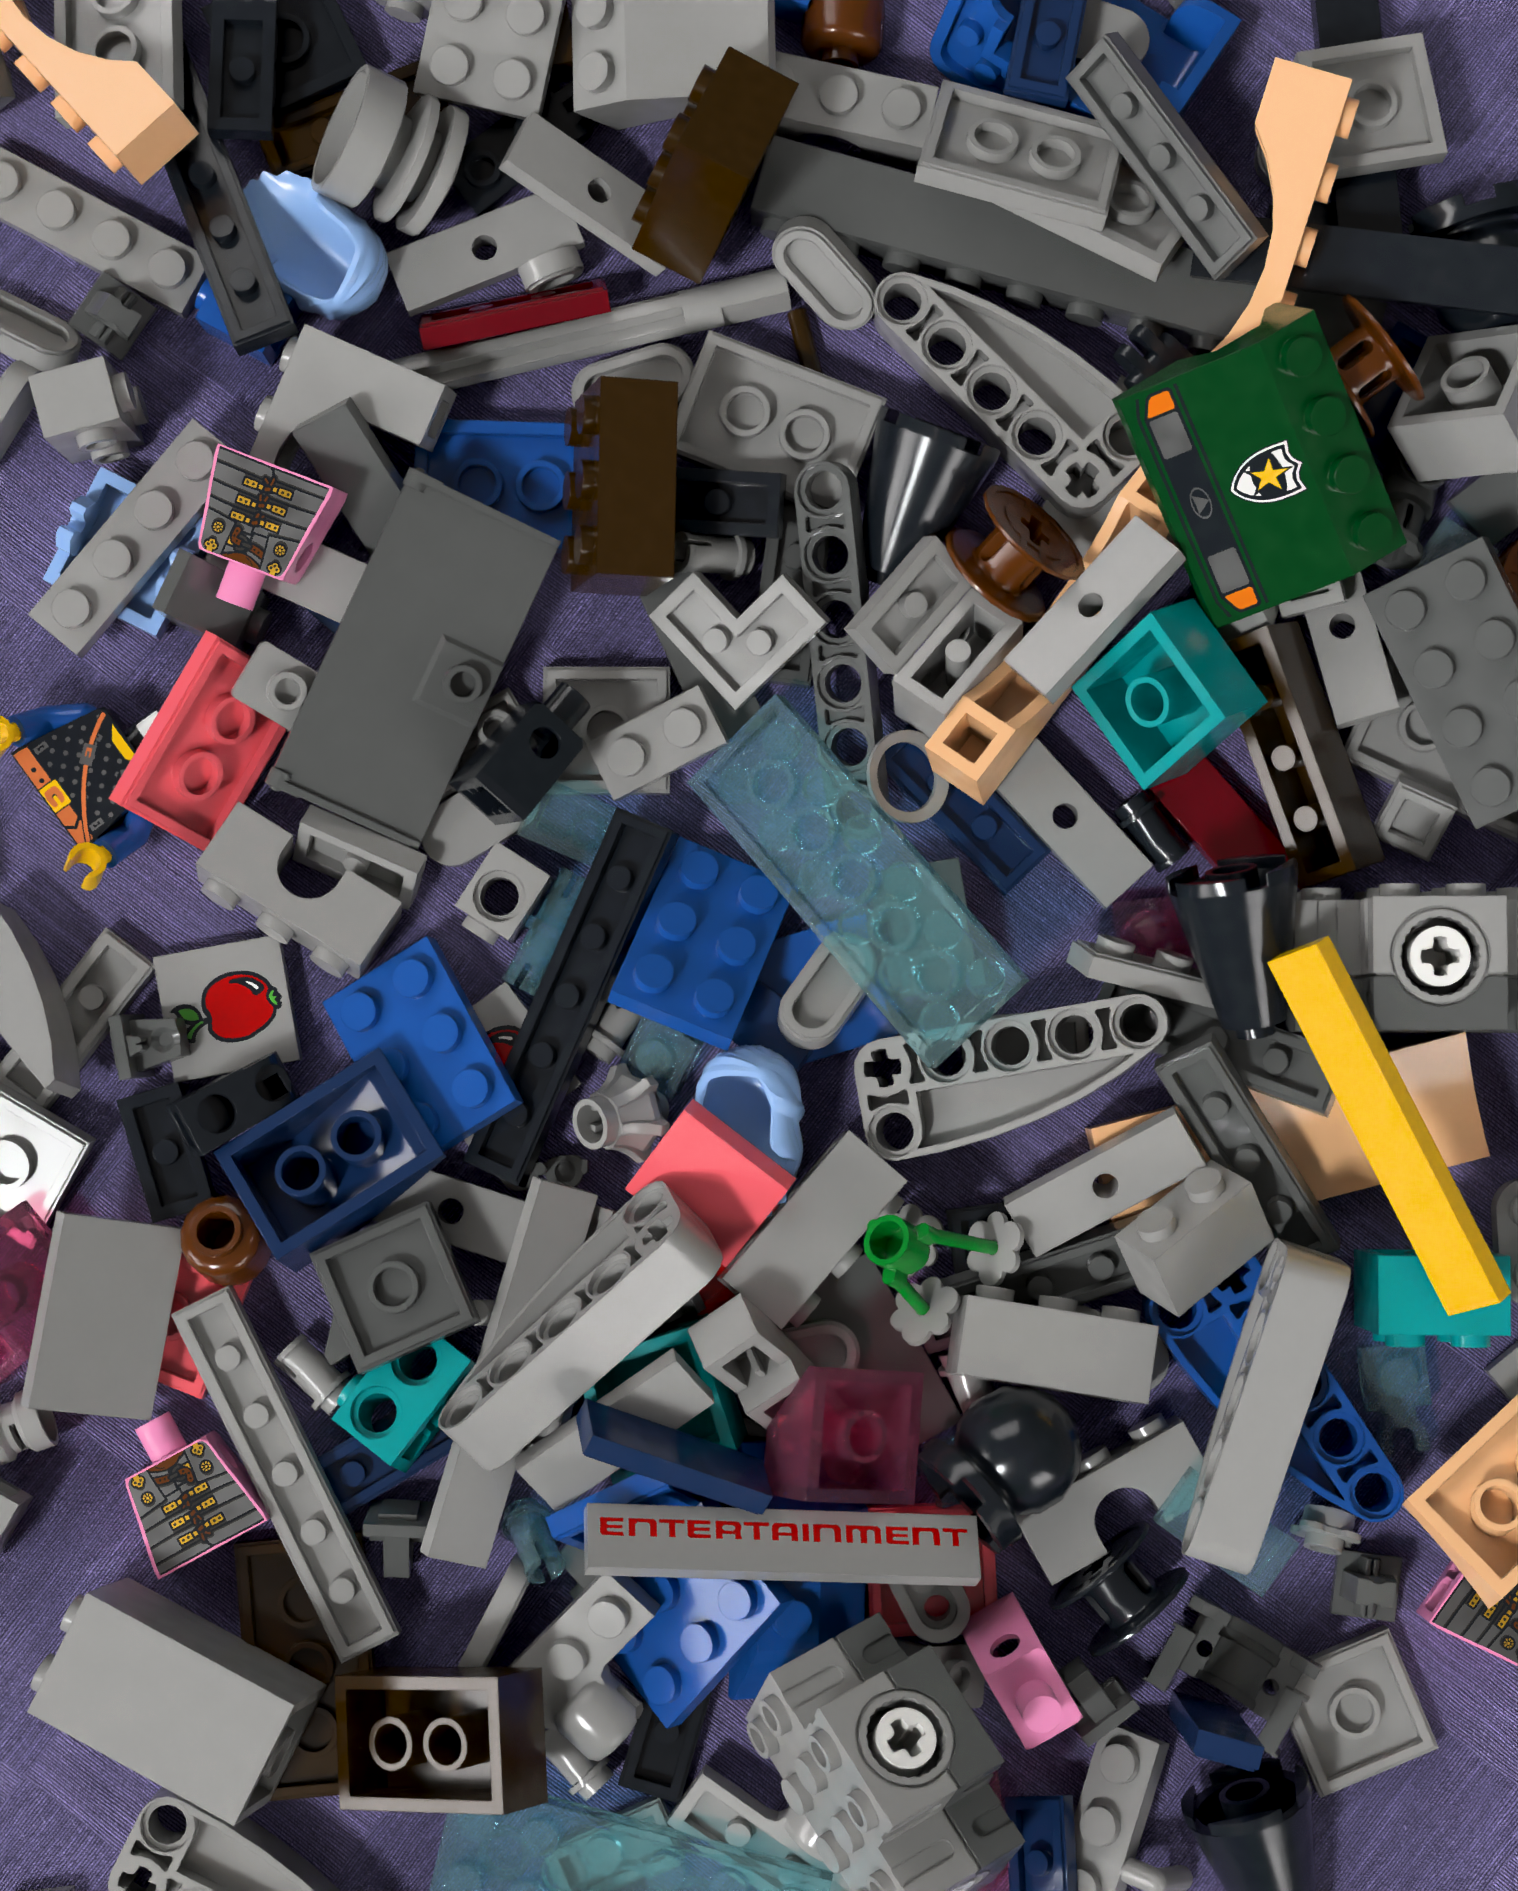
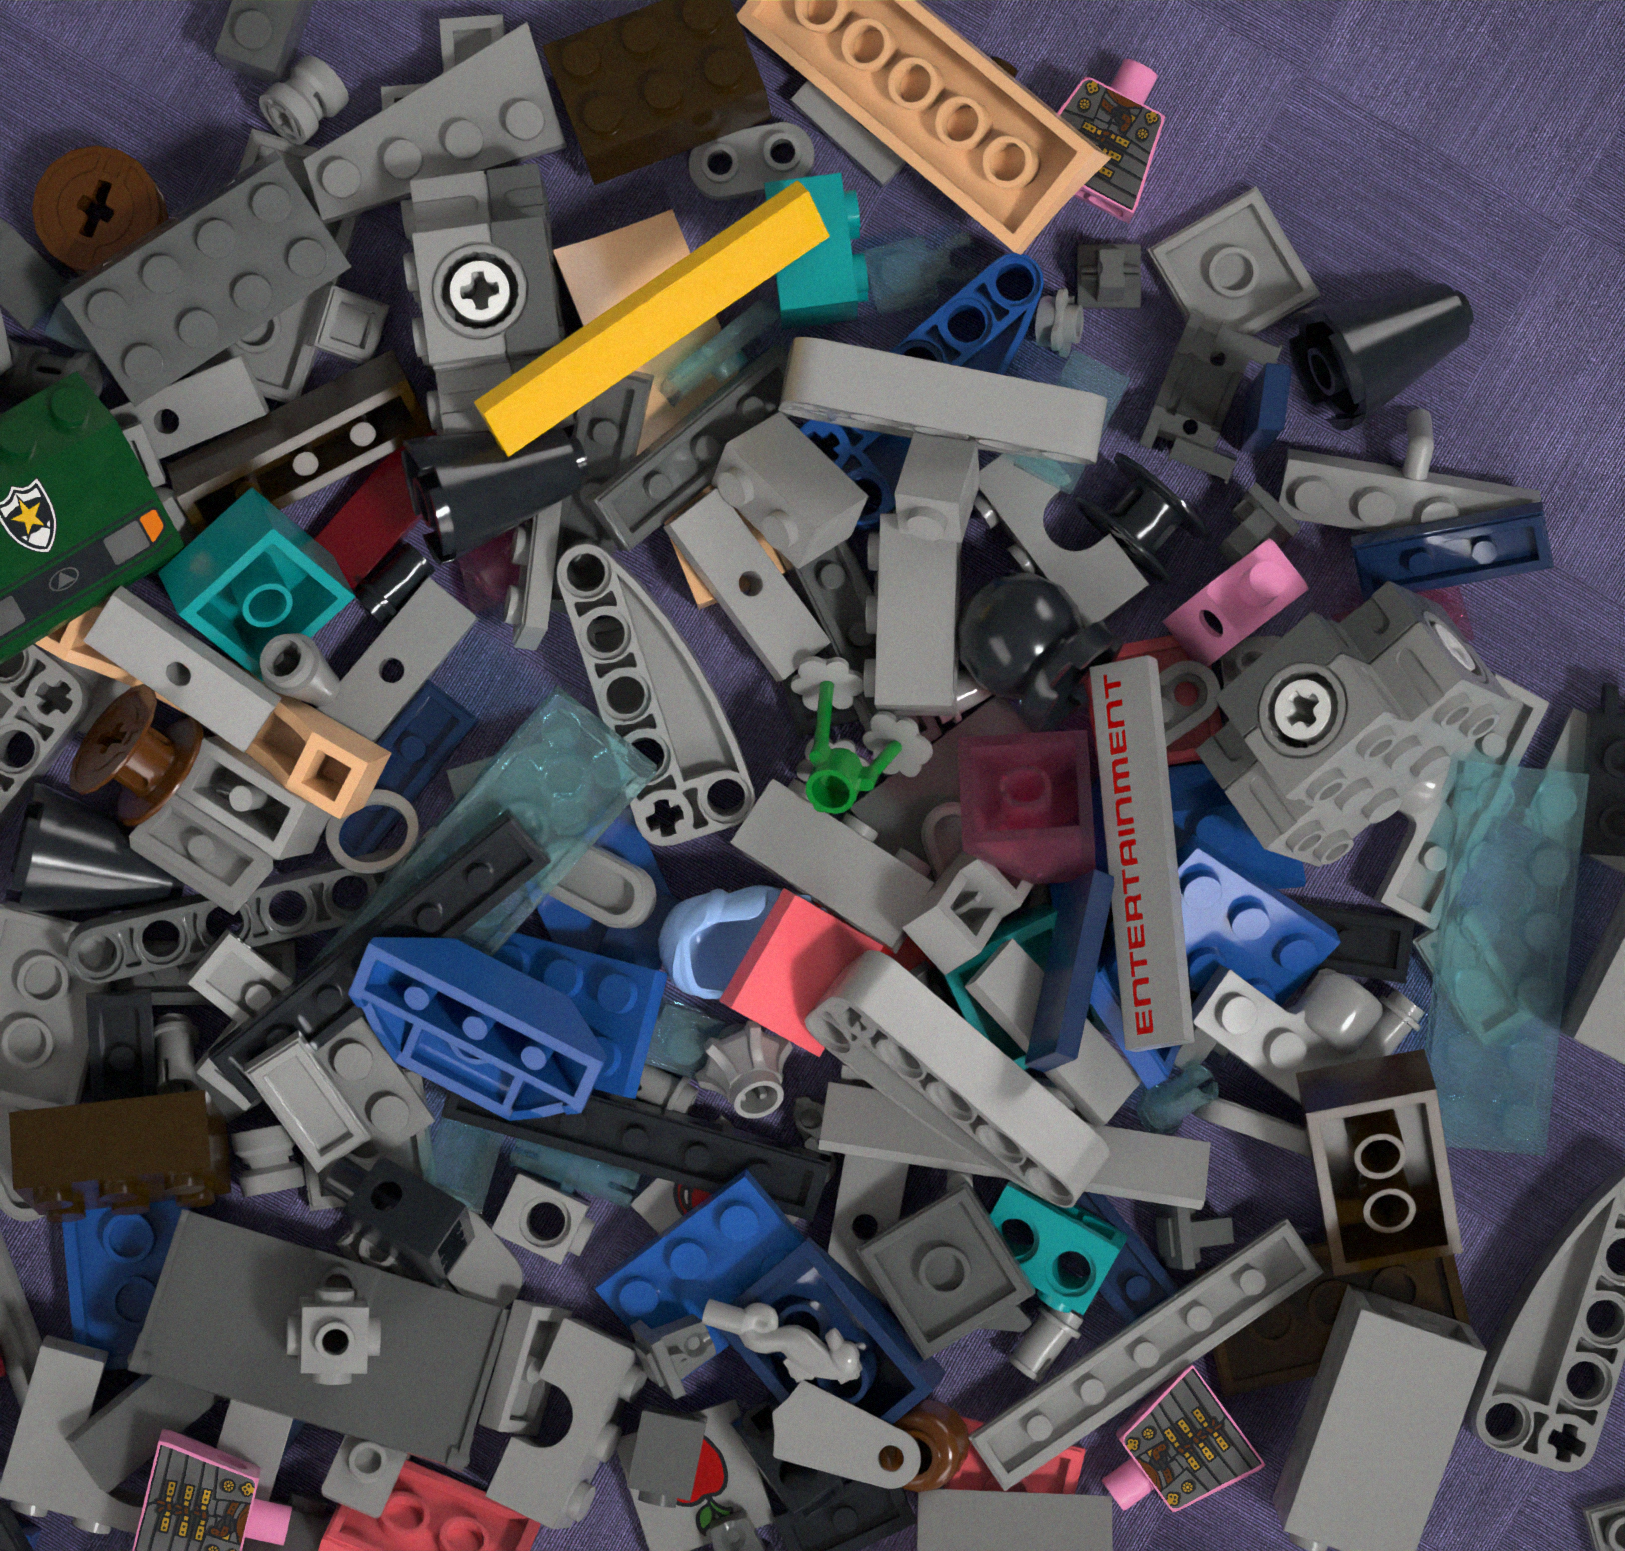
camera: 95 degrees left, 0 degrees up
none -> black tile [208,808,552,1104]
none -> light grey wheel [231,1124,306,1197]
none -> light grey tile [244,1030,372,1173]
none -> light grey cone [260,633,340,707]
none -> light grey brick [286,1287,381,1385]
none -> blue wedge [348,937,607,1121]
none -> dark grey brick [626,1404,708,1508]
none -> dark grey brick [630,1314,717,1400]
none -> clear light blue plate [659,299,780,407]
none -> light grey animal [702,1299,863,1384]
none -> light grey piece [772,1380,921,1489]
none -> light grey brick [895,433,980,543]

